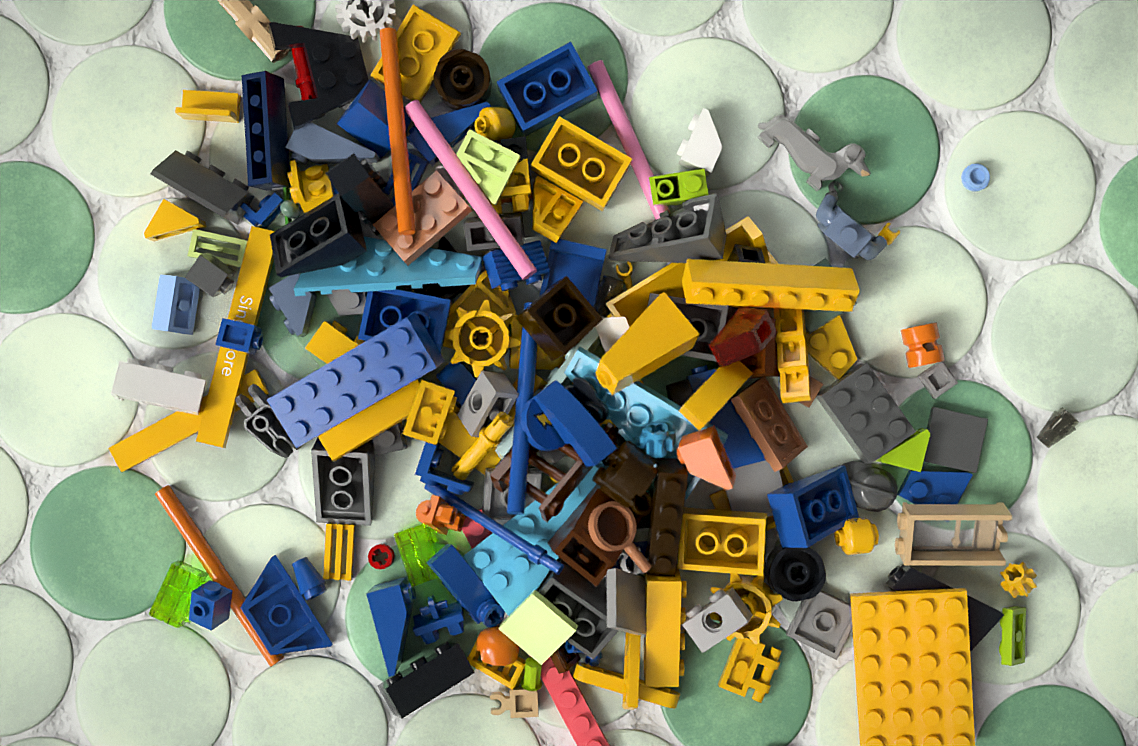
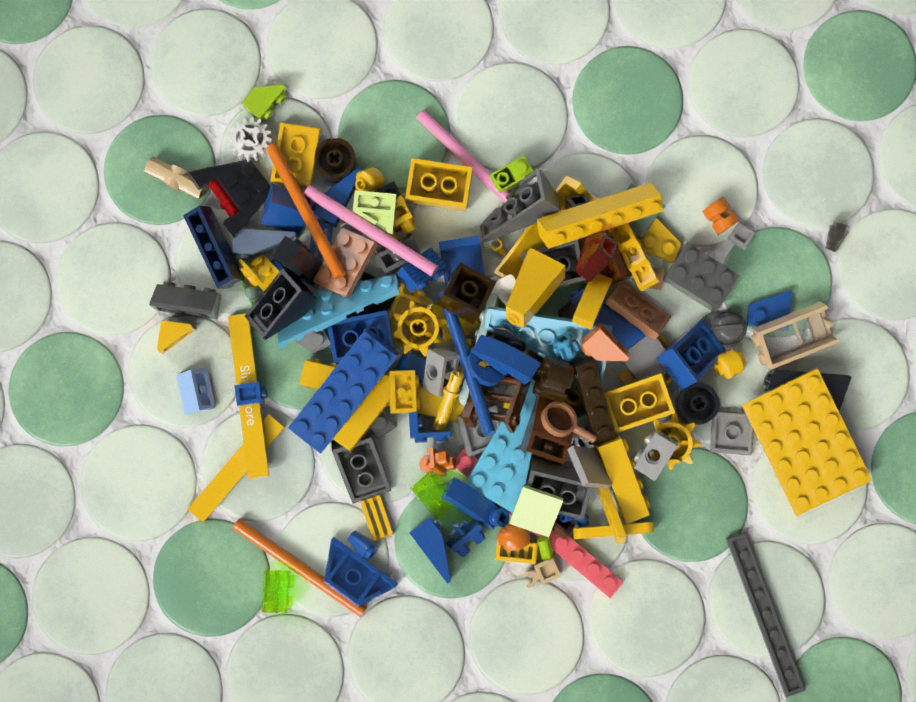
camera: 20 degrees left, 5 degrees down
white wedge [111,358,206,415] -> none
yellow panel [175,90,241,123] -> none
dark grey brick [185,252,236,297] -> none
yellowish green tile [187,229,247,268] -> none
blue brick [189,580,232,631] -> none
dark grey hinge [235,384,302,458] -> none
blue bracket [240,192,284,228] -> none
clear piece [253,332,319,393] -> none
sand blue slope [269,274,317,337] -> none
red bush [368,544,395,570] -> none
black wedge [378,641,475,719] -> none
blue bar [424,484,564,574] -> none
blue brick [497,42,598,137] -> none
yellow wing [532,175,583,243] -> none
clear smoke cone [594,274,625,317] -> none
white slope [677,108,722,177] -> none
yellow plate [718,637,782,703] -> none
light grey animal [757,115,871,191] -> none
sand blue torso [816,181,900,260] -> none
lime slope [876,428,930,472] -> none
dark grey tile [924,407,988,473] -> none
light blue plate [961,164,990,192] -> none
lime plate [999,606,1026,666] -> none
yellow gear [1000,562,1037,598] -> none

